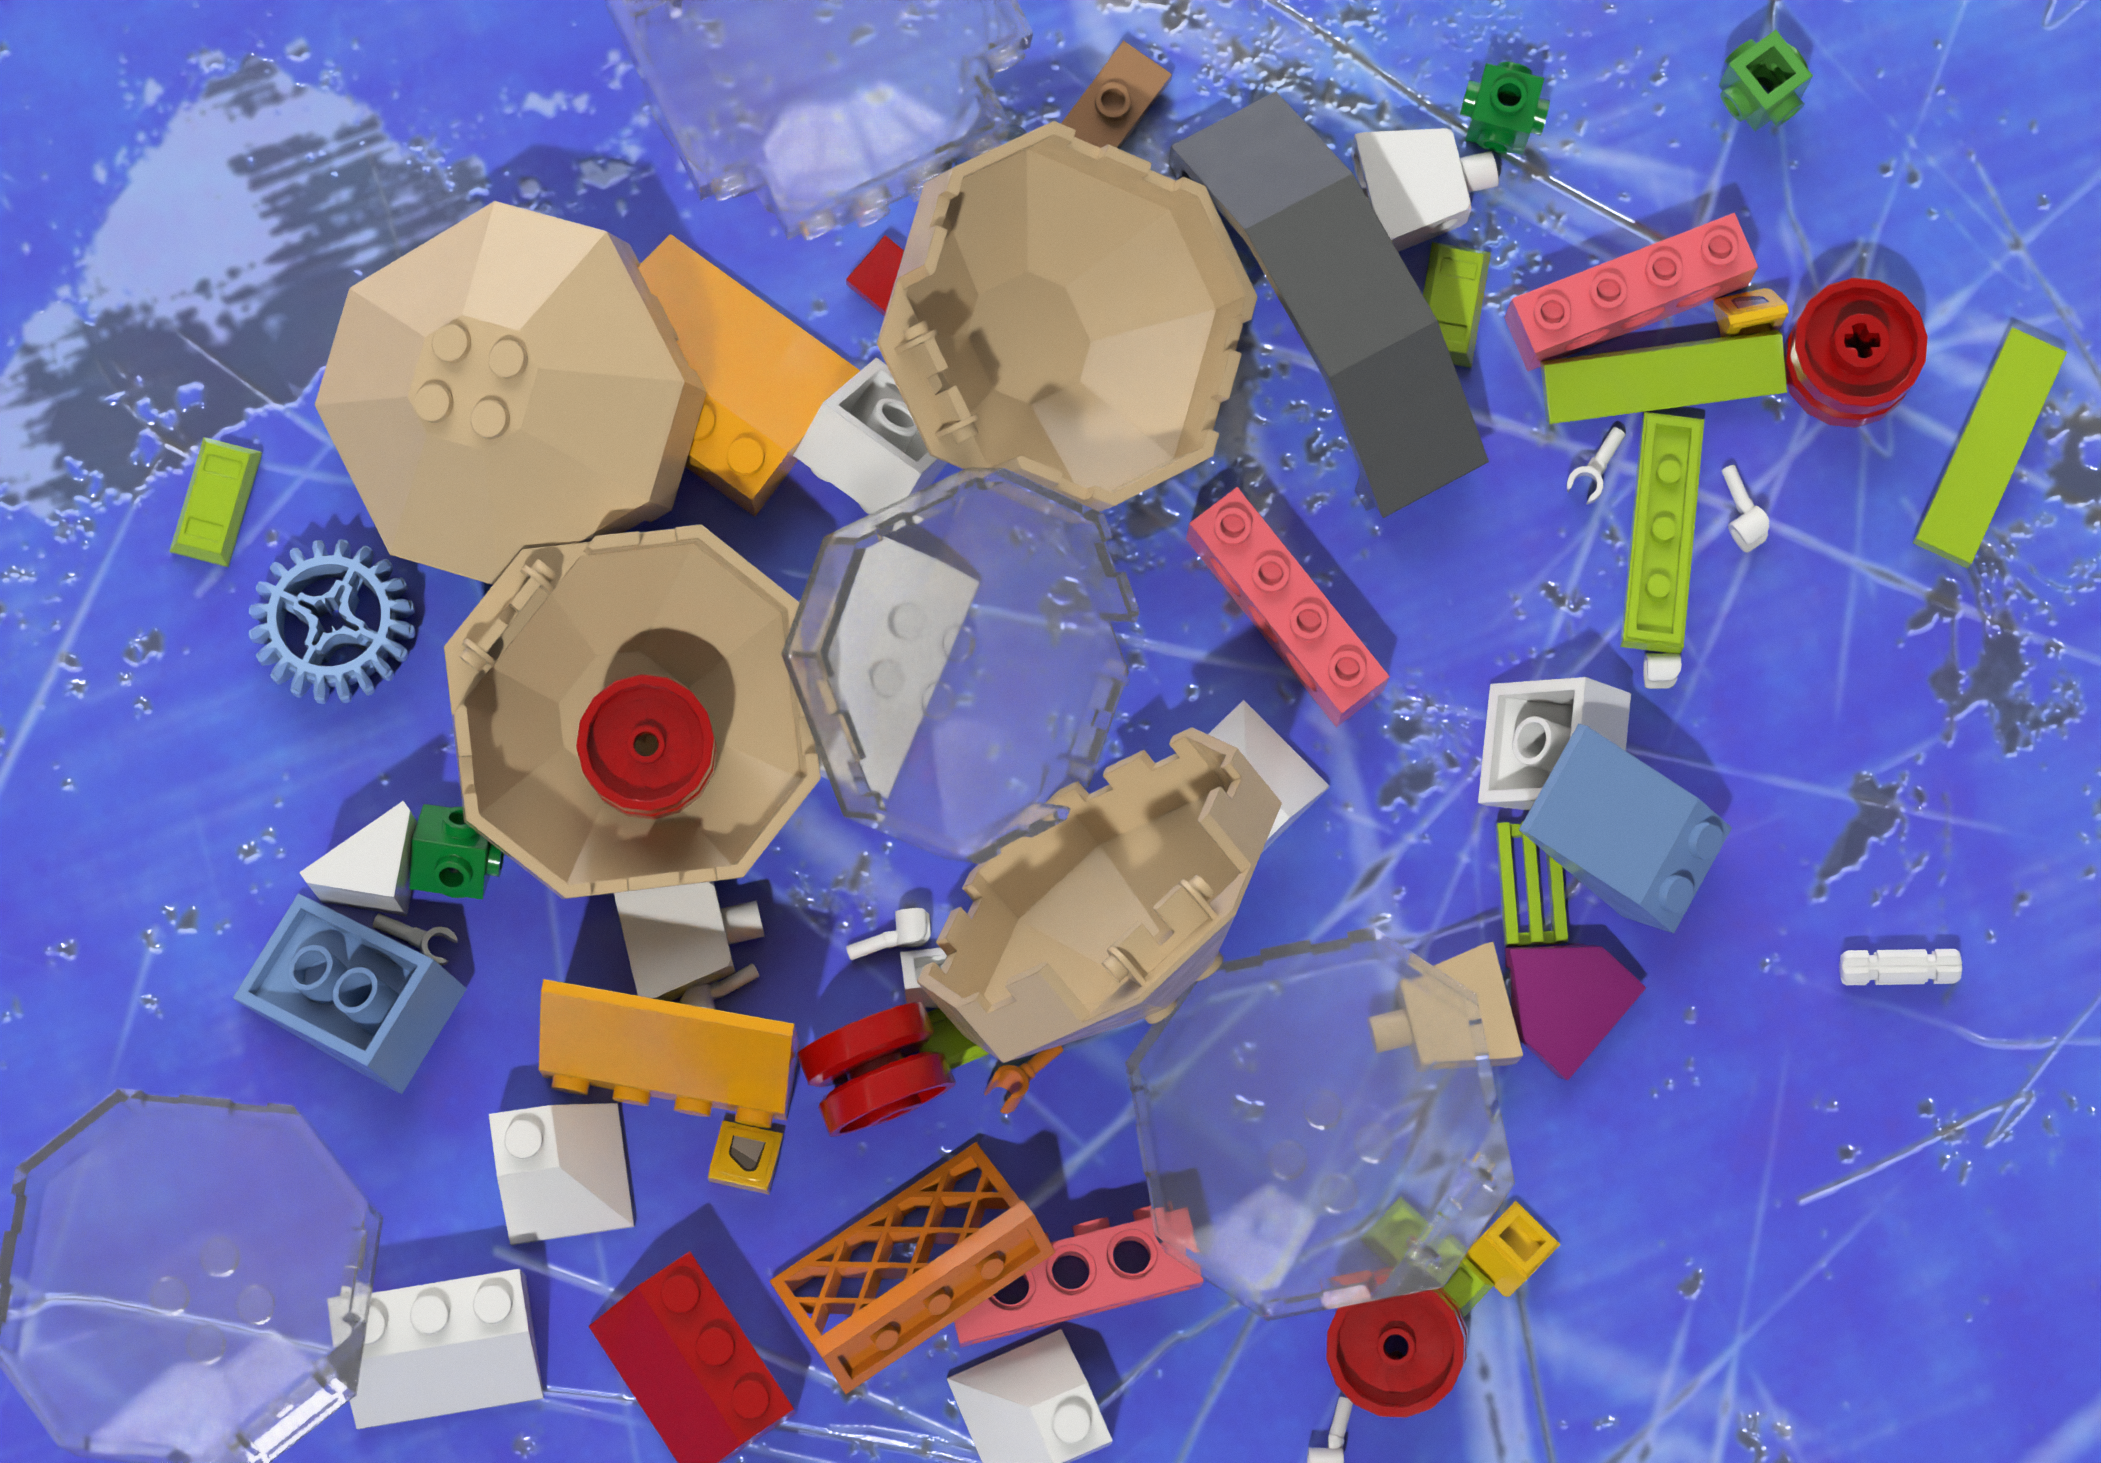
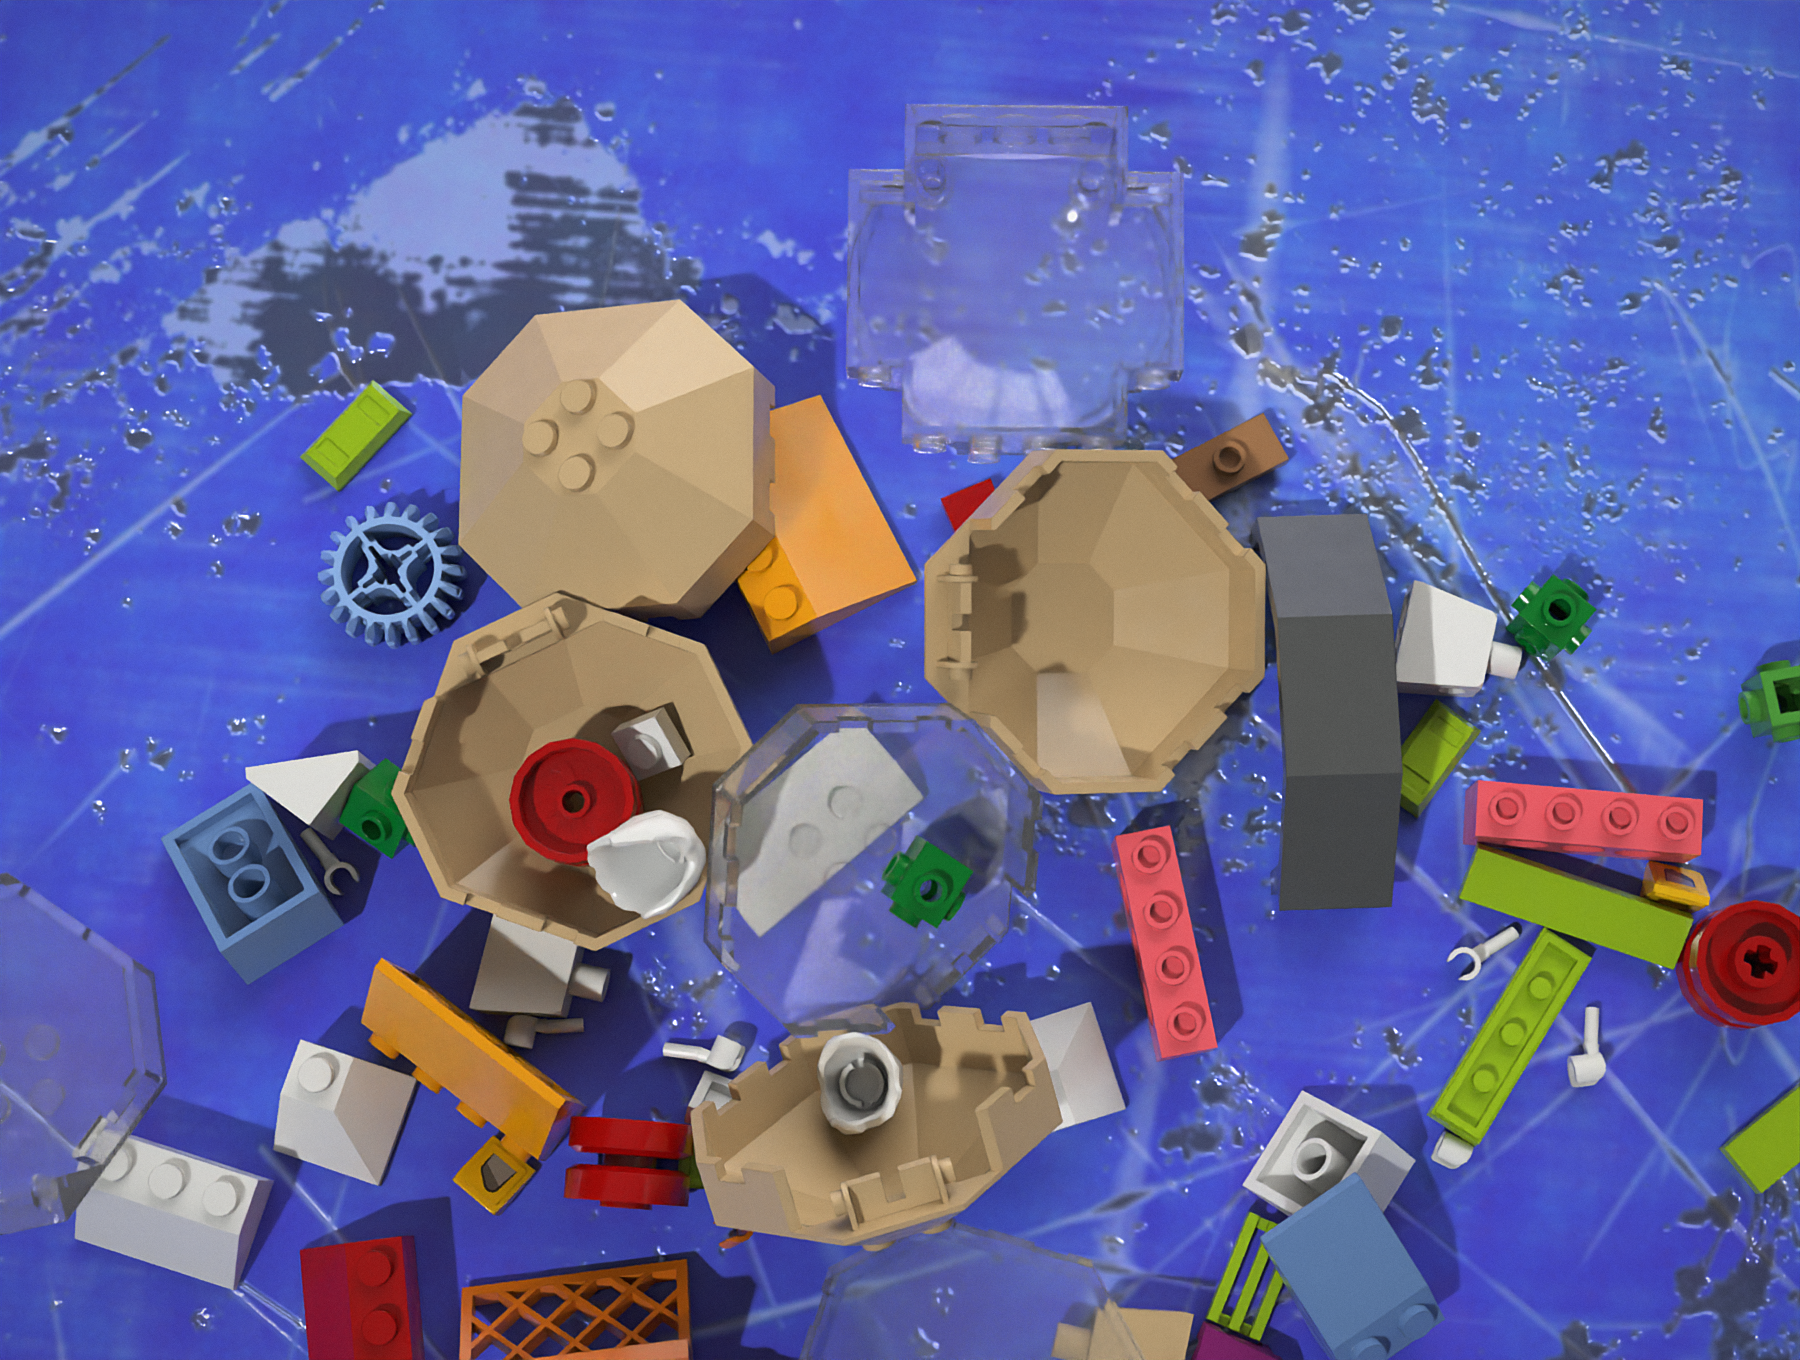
camera: 35 degrees right, 0 degrees up
white slope [793,358,947,526] -> none
none -> white hair [587,810,706,919]
none -> white plate [611,707,691,781]
none -> white hair [817,1032,903,1135]
none -> green brick [880,835,974,929]

